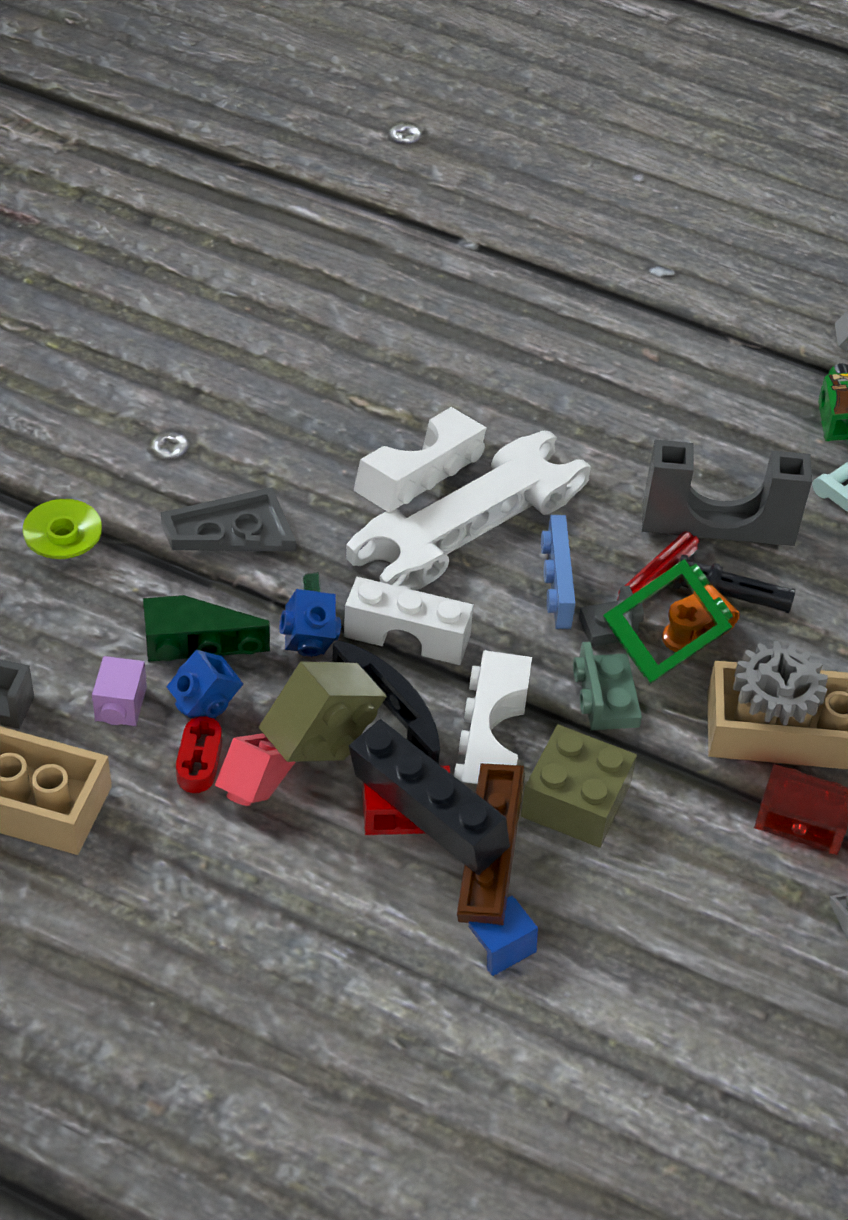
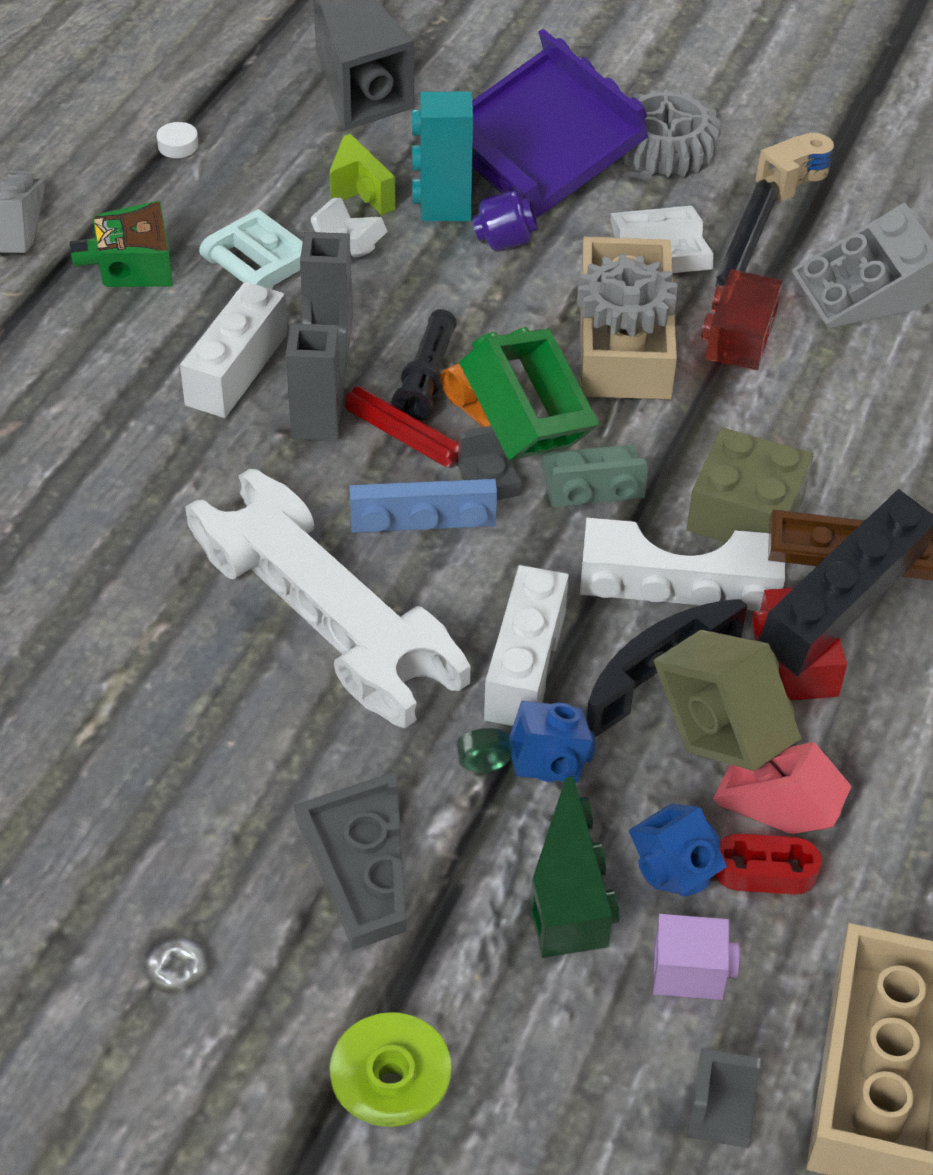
camera: 90 degrees left, 0 degrees up
white arch [353,407,487,513] -> none
none -> white brick [180,281,288,418]

